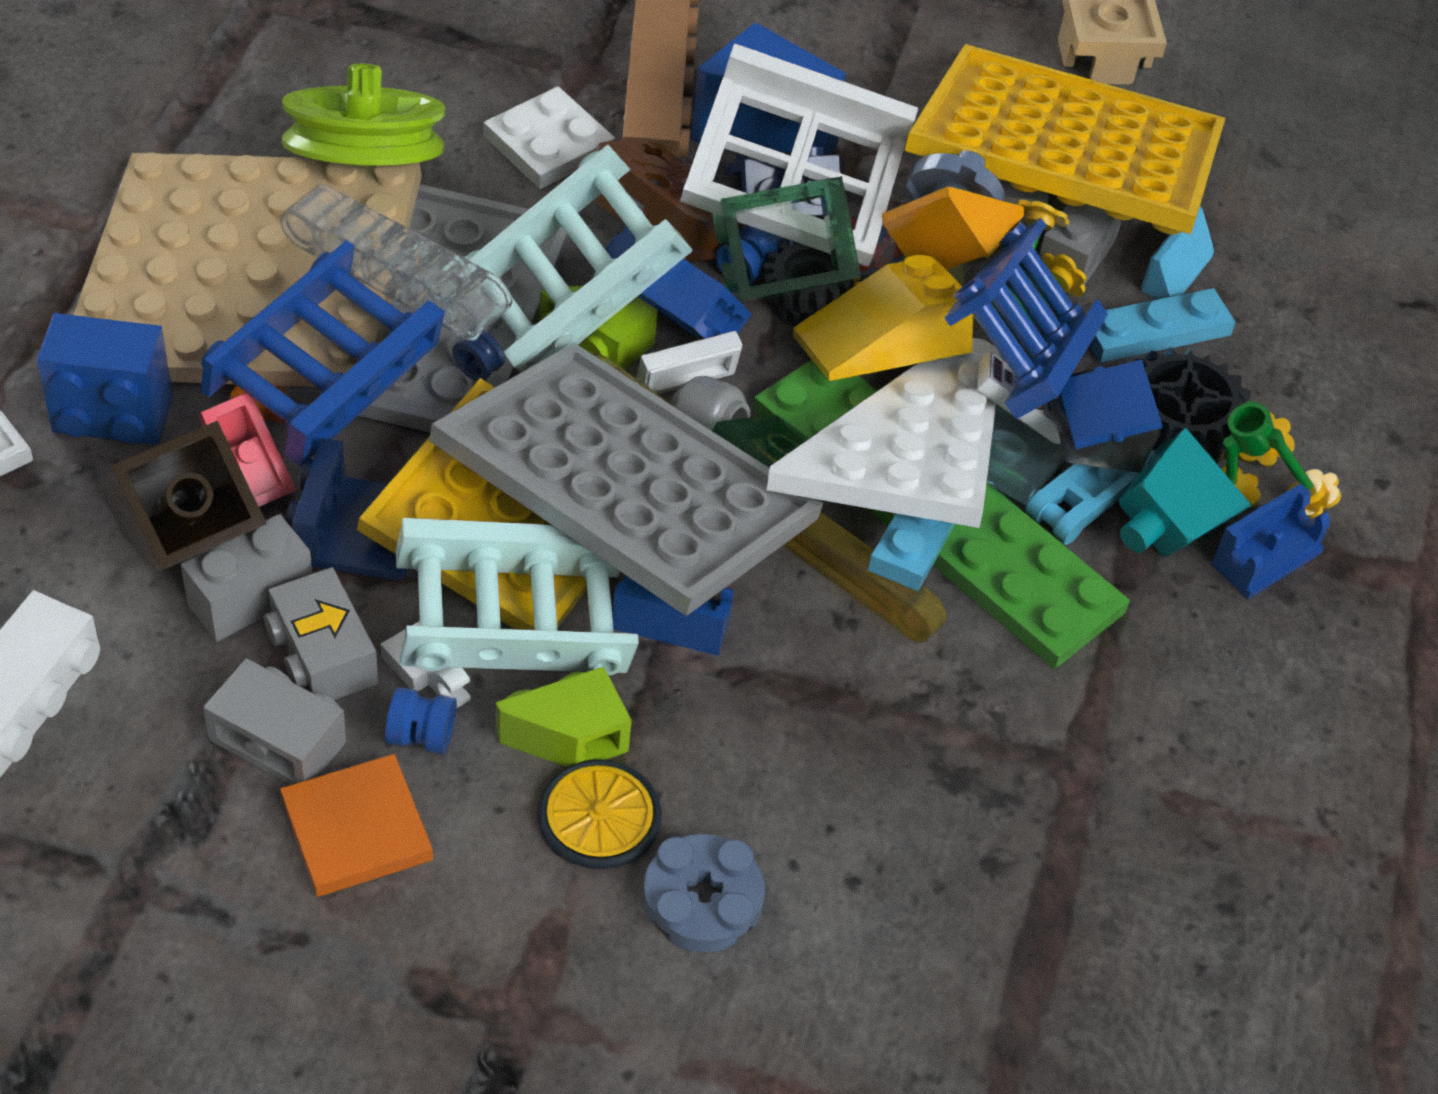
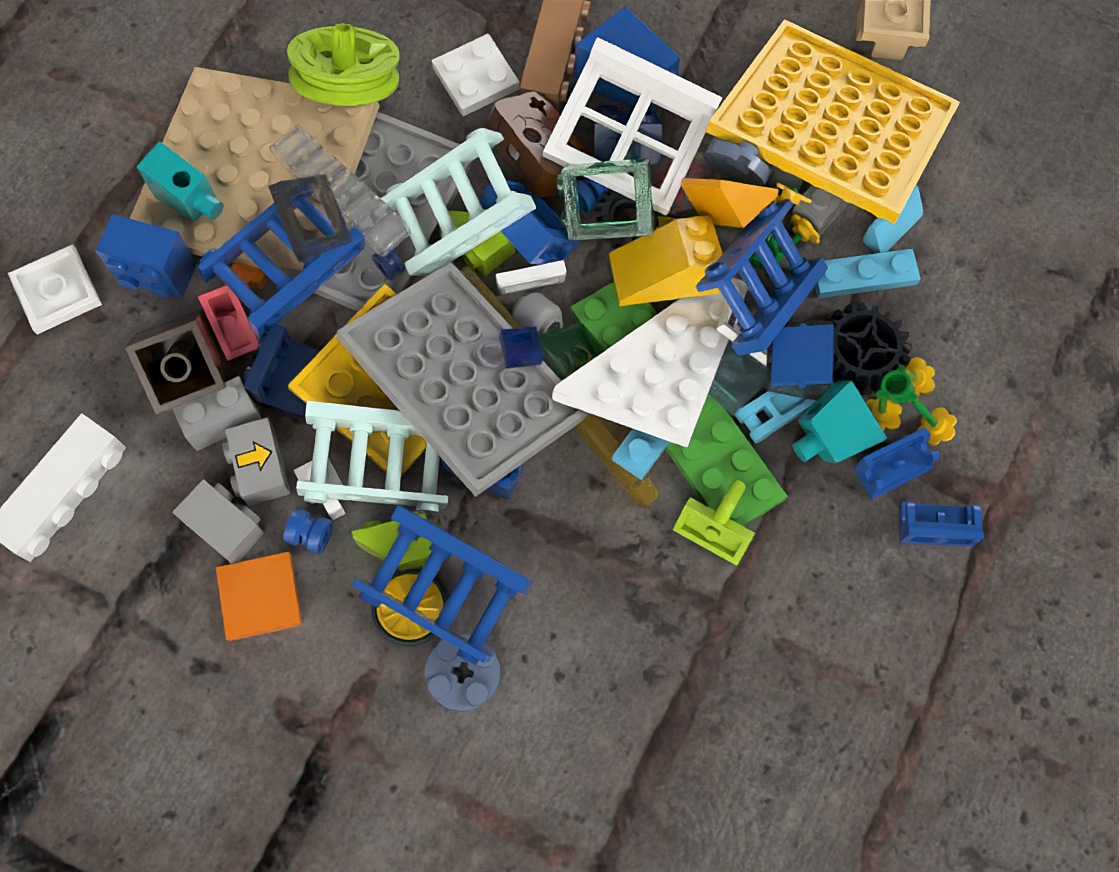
camera: 15 degrees right, 20 degrees up
none -> teal torso [137,141,224,222]
none -> clear smoke tile [268,174,352,262]
none -> blue fence [352,505,534,665]
none -> clear blue plate [499,326,544,368]
none -> lime plate [673,480,755,566]
none -> blue hinge [899,501,984,547]

